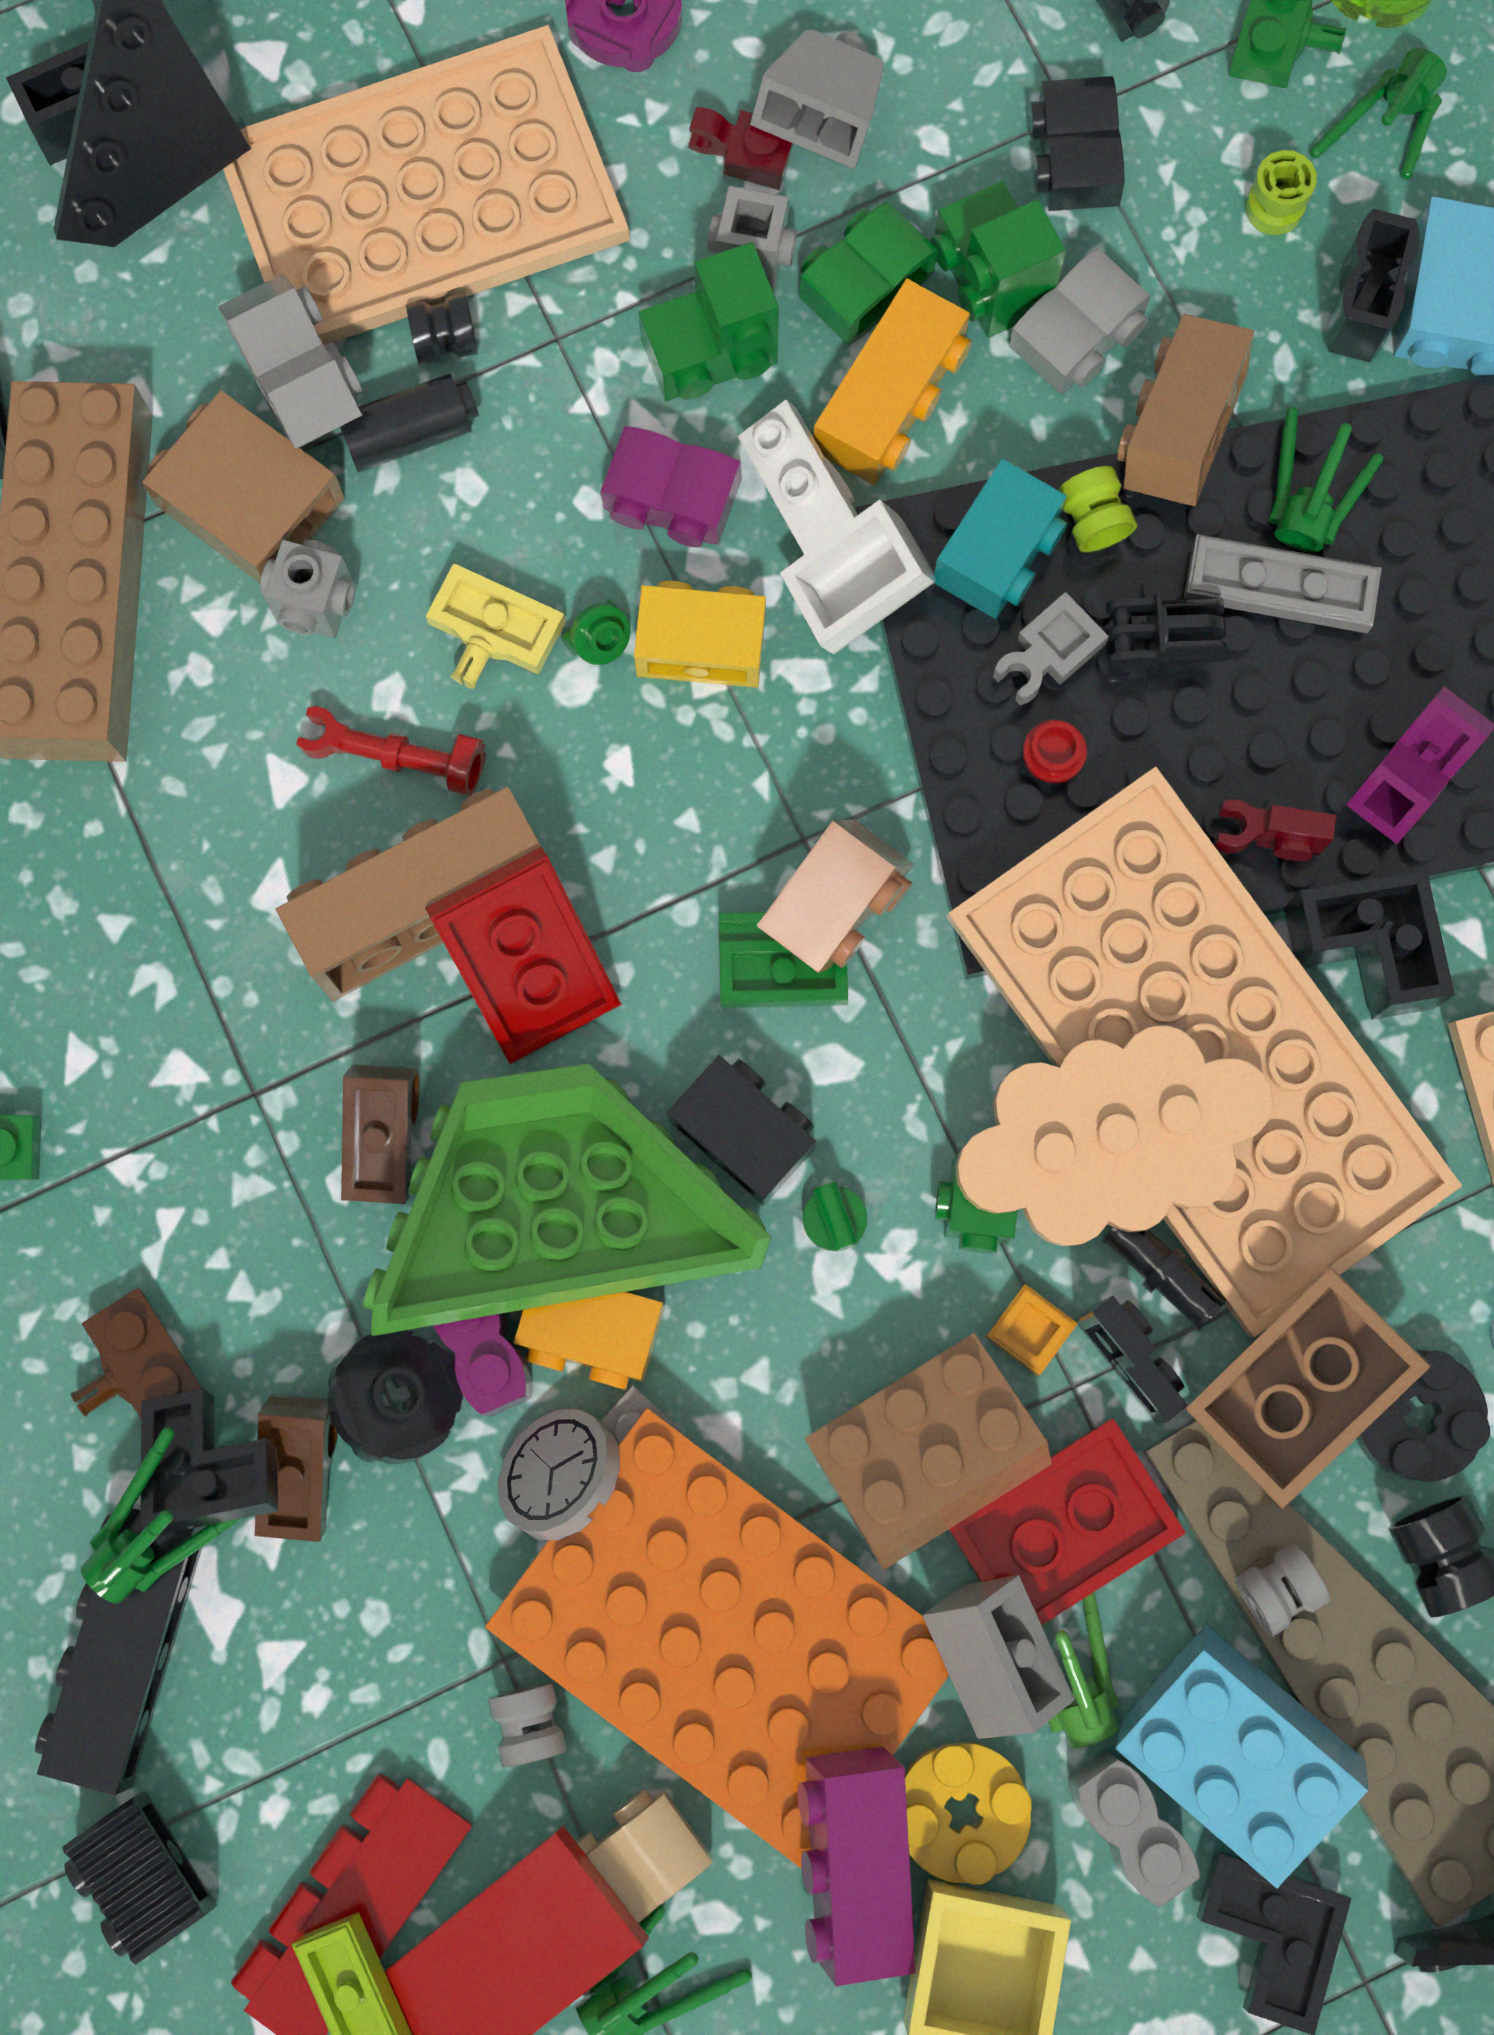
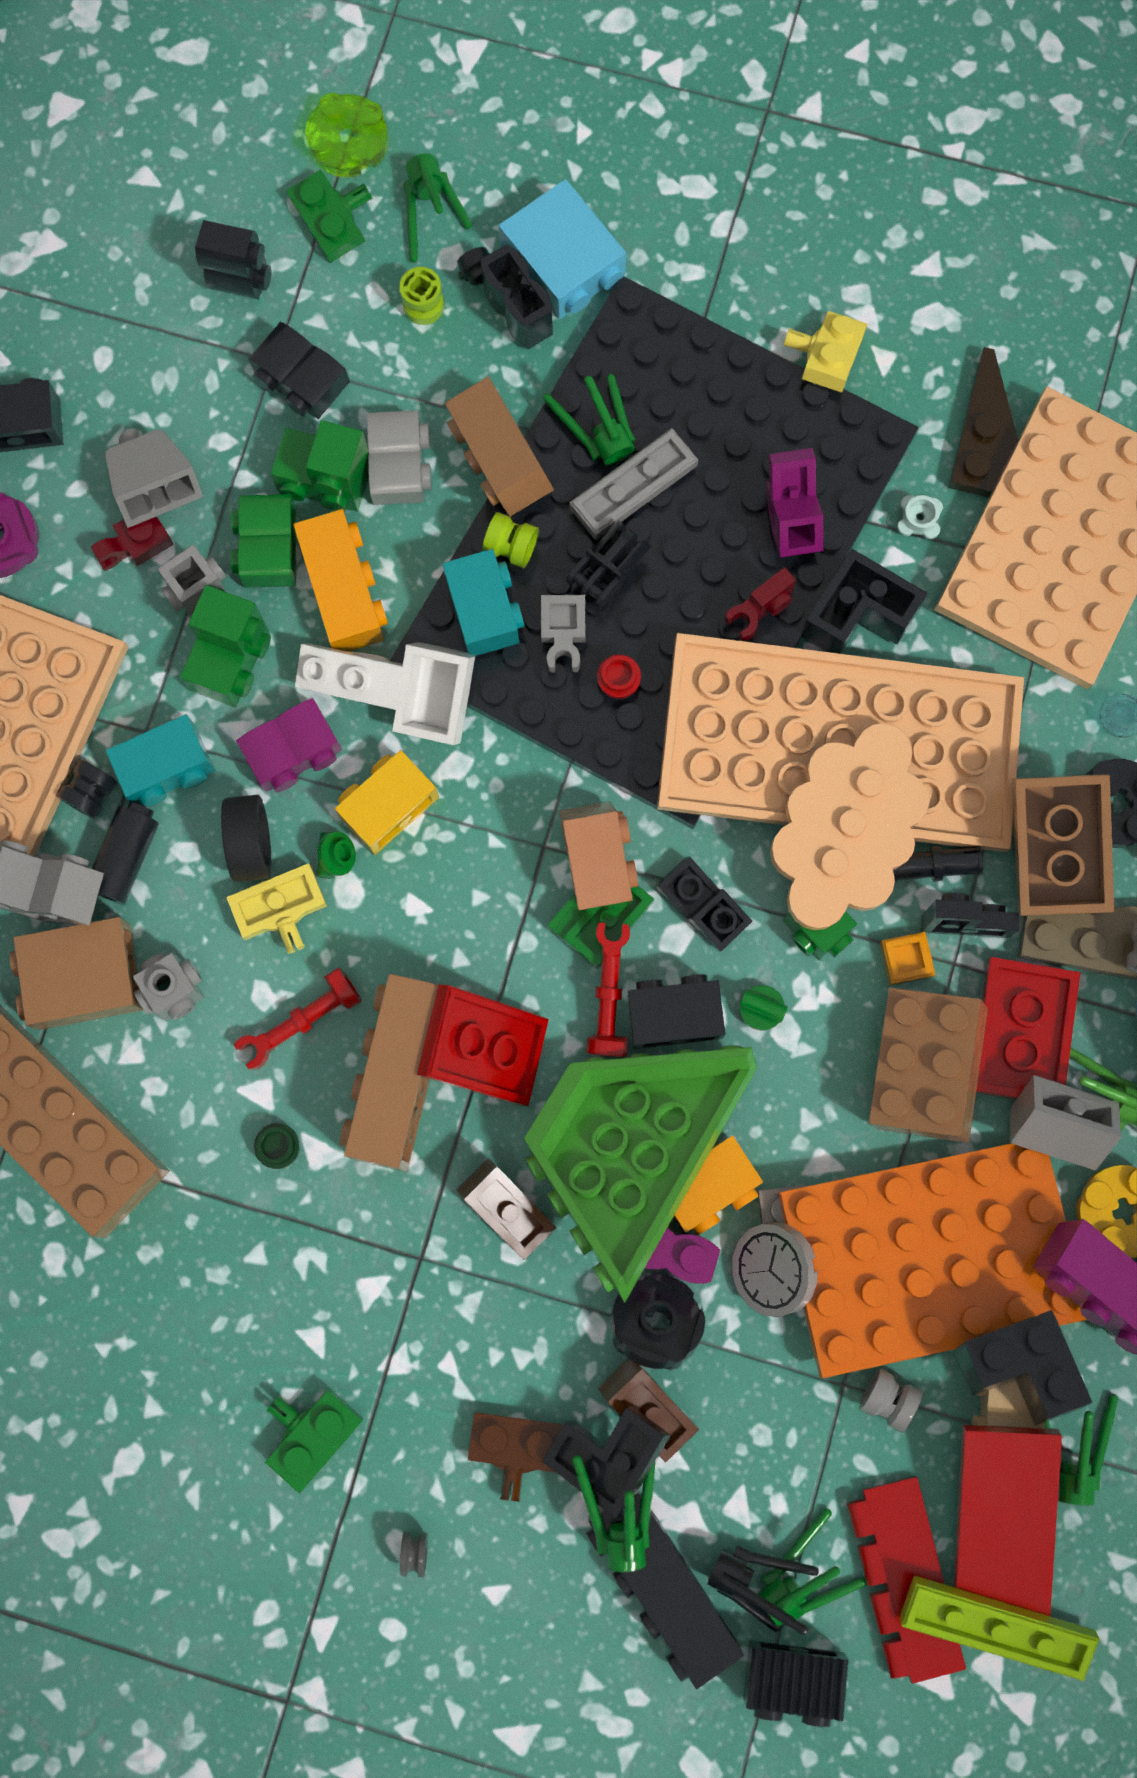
camera: 45 degrees left, 0 degrees up
none -> teal brick [105,714,216,807]
none -> black tyre [221,794,271,882]
none -> dark green plate [254,1123,300,1169]
none -> black plate [457,247,489,285]
none -> red piece [586,922,630,1057]
none -> black slope [654,856,753,952]
none -> black plant [707,1545,819,1635]
none -> green plant [757,1508,866,1626]
none -> black brick [954,1310,1093,1426]

